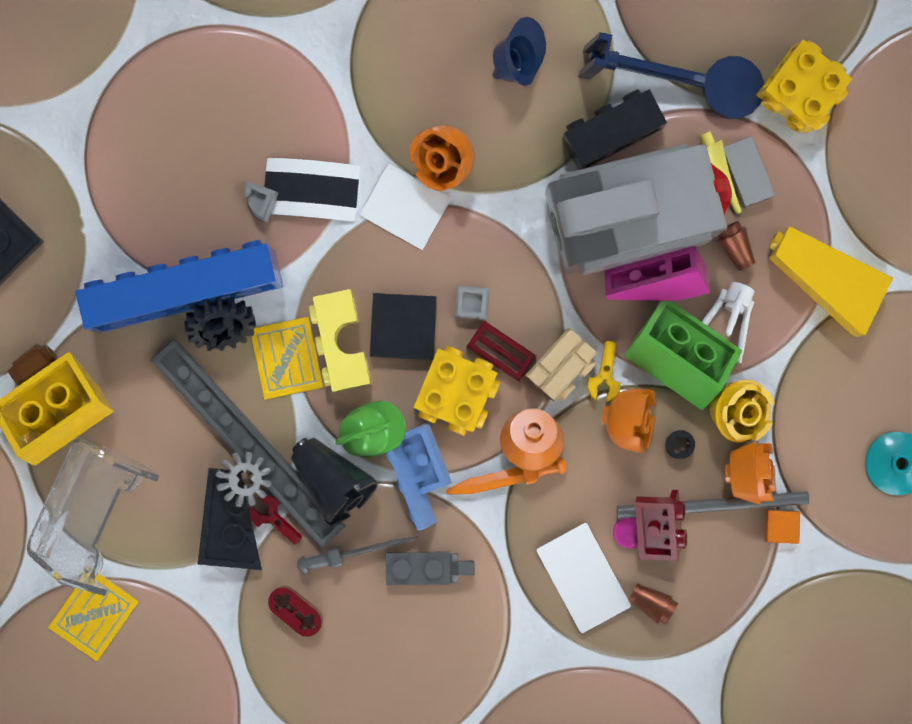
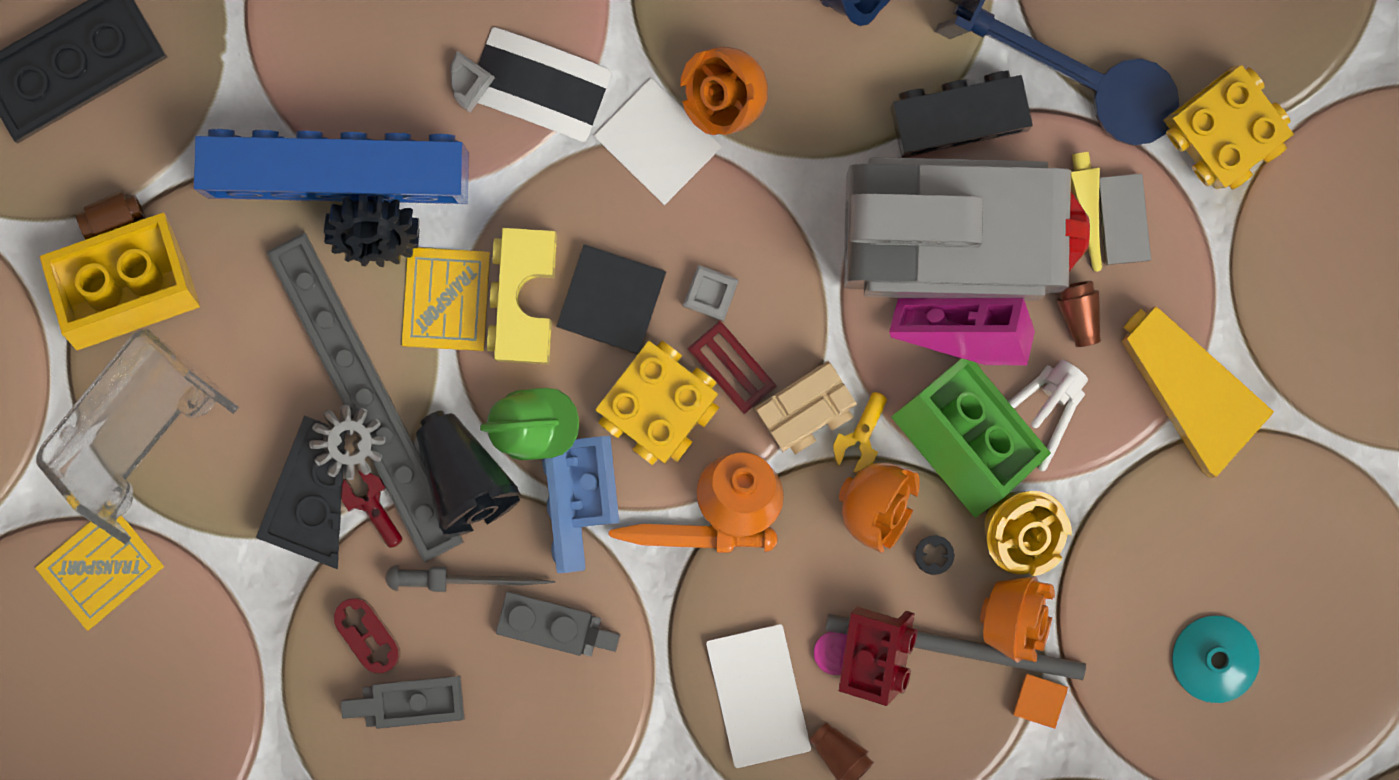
camera: 15 degrees right, 0 degrees up
none -> dark grey hinge [341,675,465,729]

